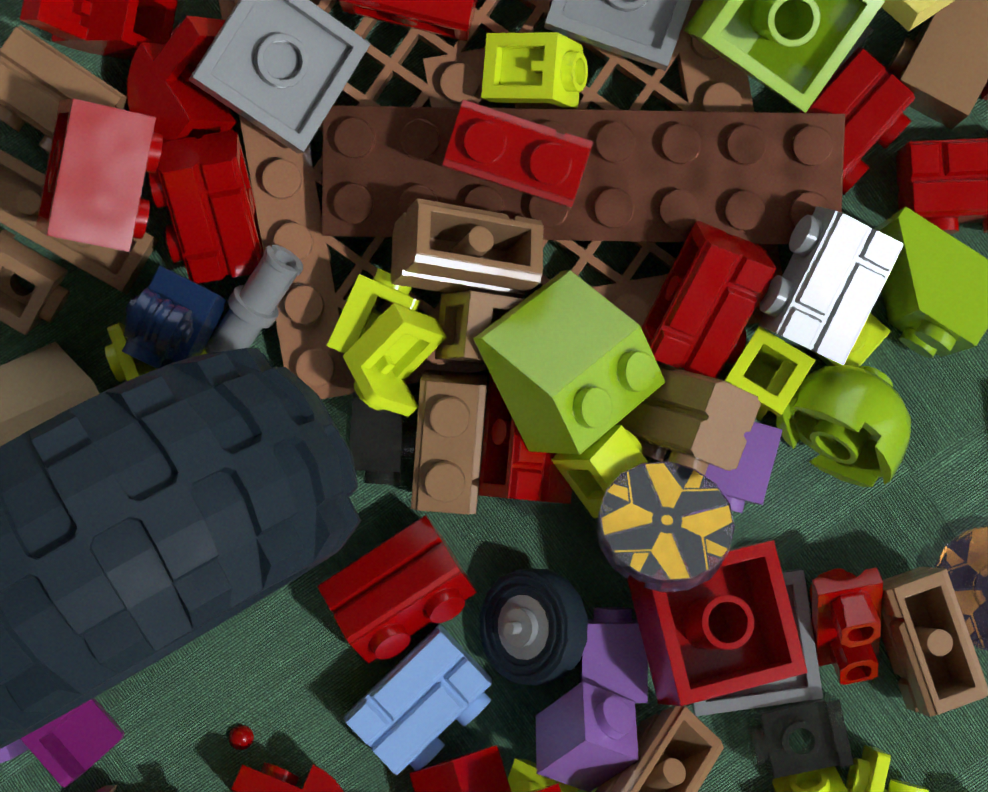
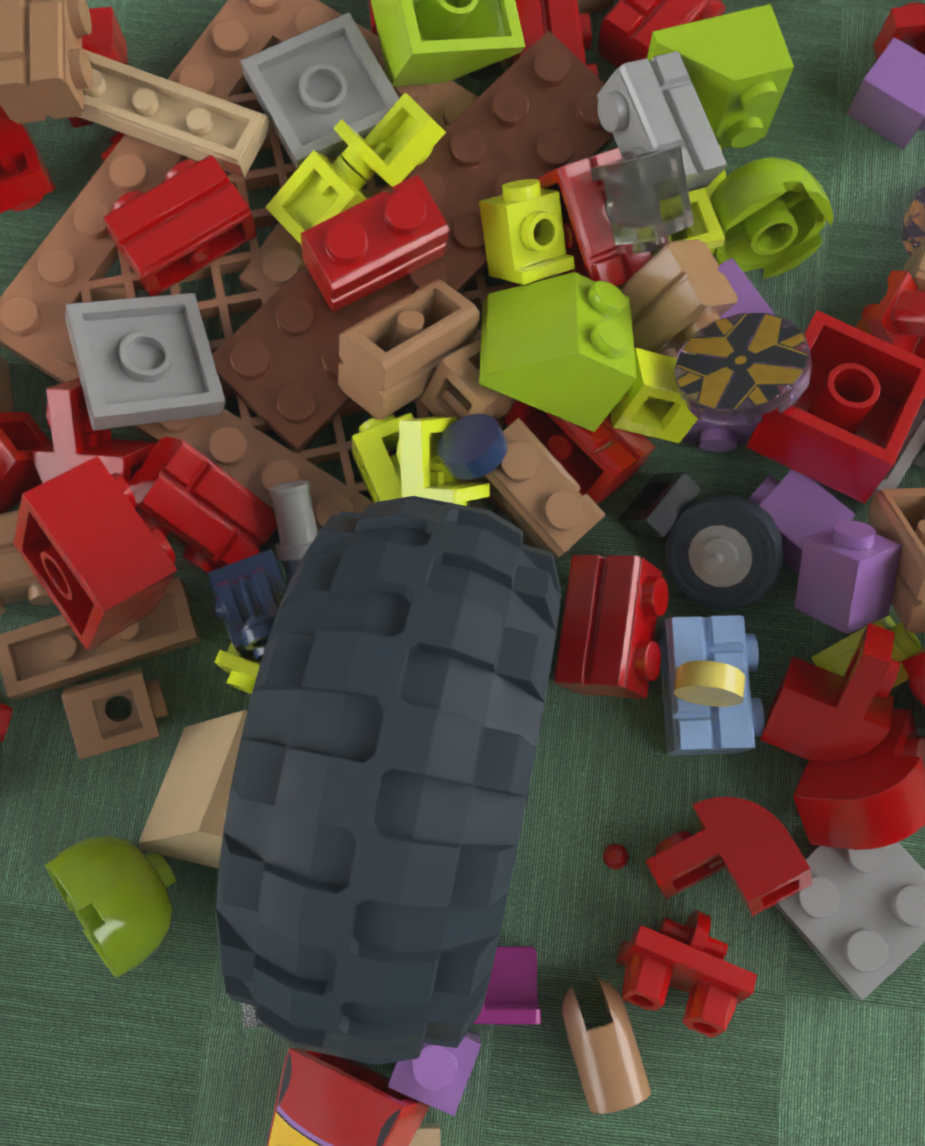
camera: 50 degrees left, 10 degrees down
none -> neon yellow bracket [333,92,446,187]
none -> dark blue tile [437,414,508,480]
none -> neon yellow brick [479,179,575,285]
none -> clear smoke brick [590,146,694,254]
none -> black tile [618,472,701,537]
none -> light yellow tile [674,661,745,707]

